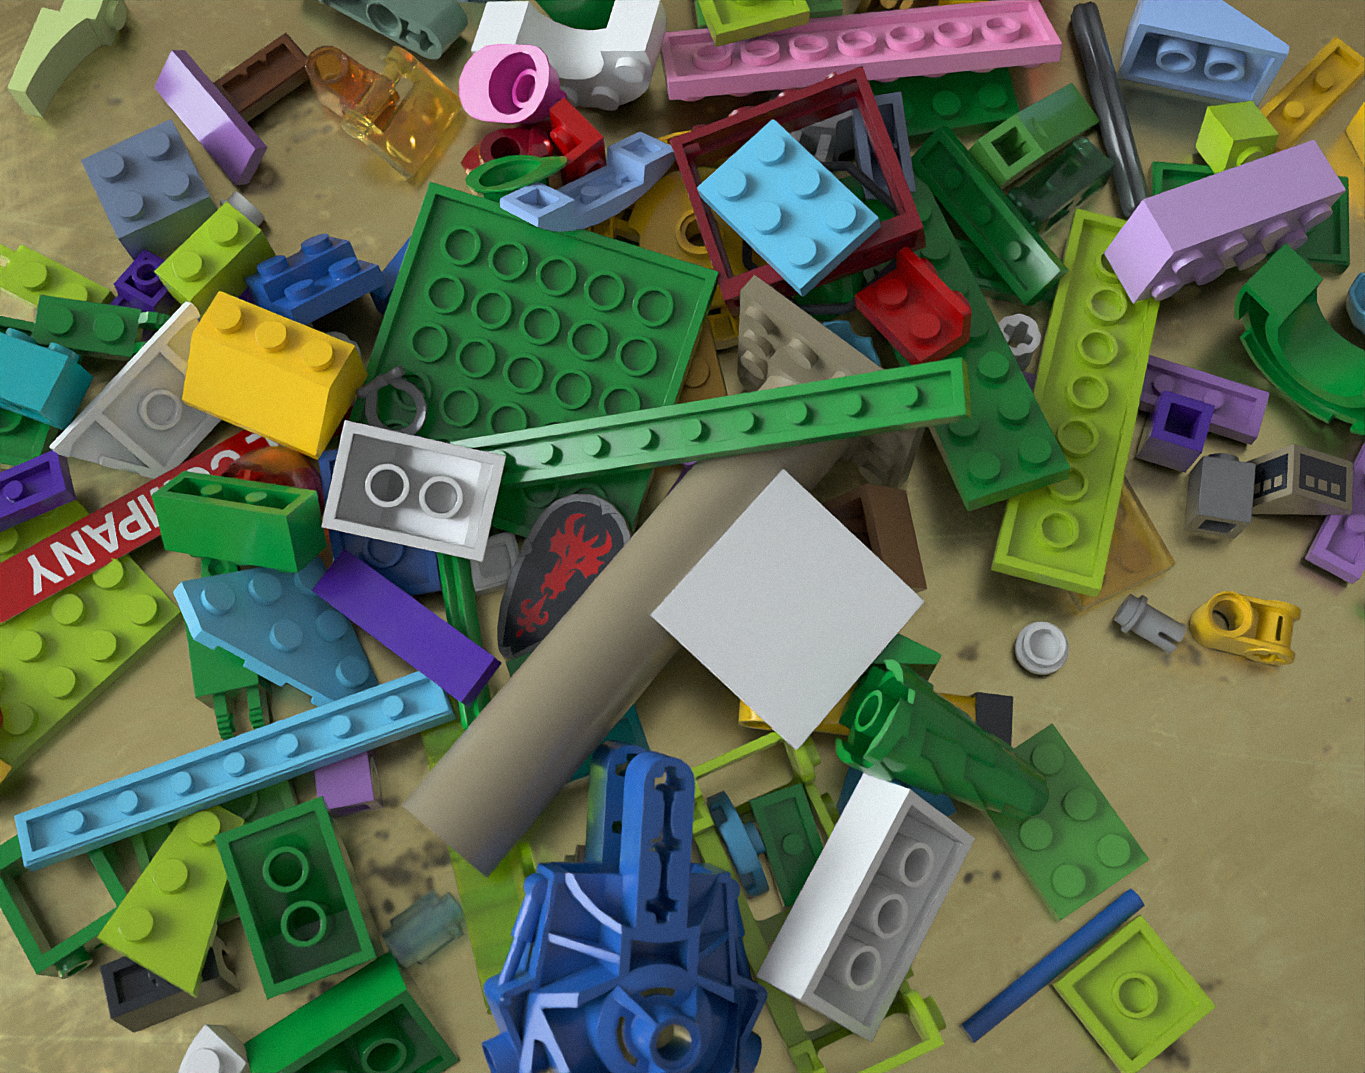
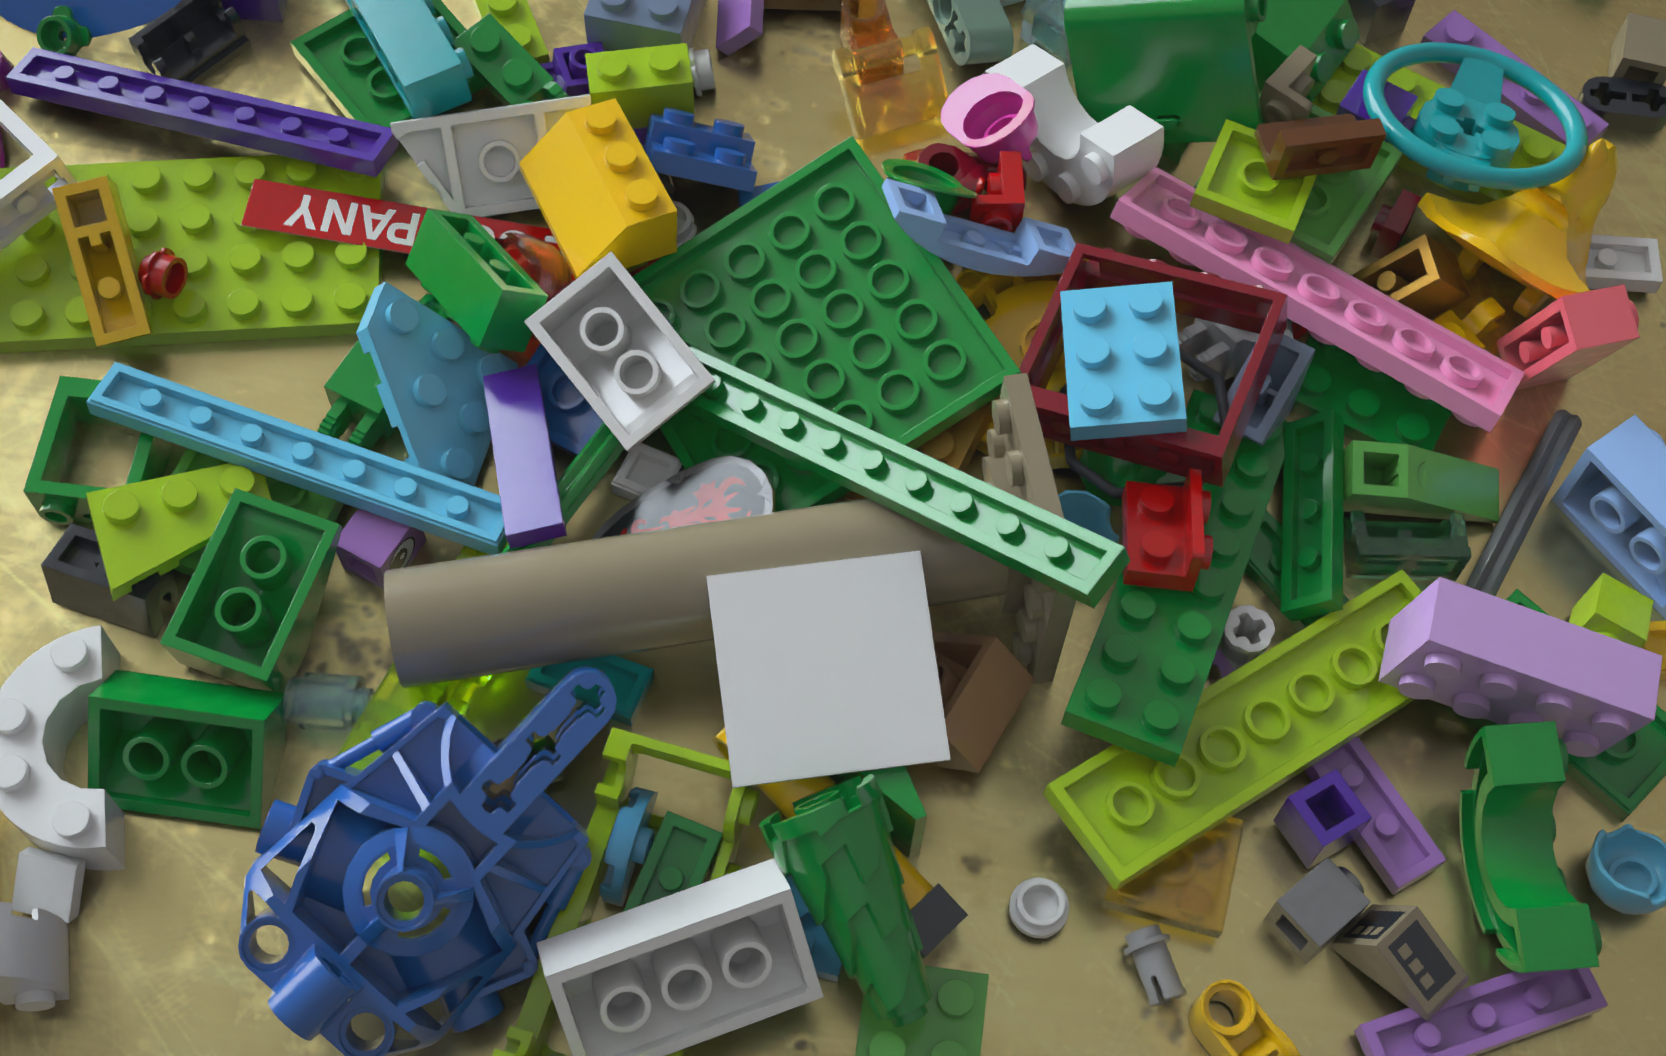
camera: 35 degrees right, 10 degrees down
dark grey piece [356,365,428,436] -> none

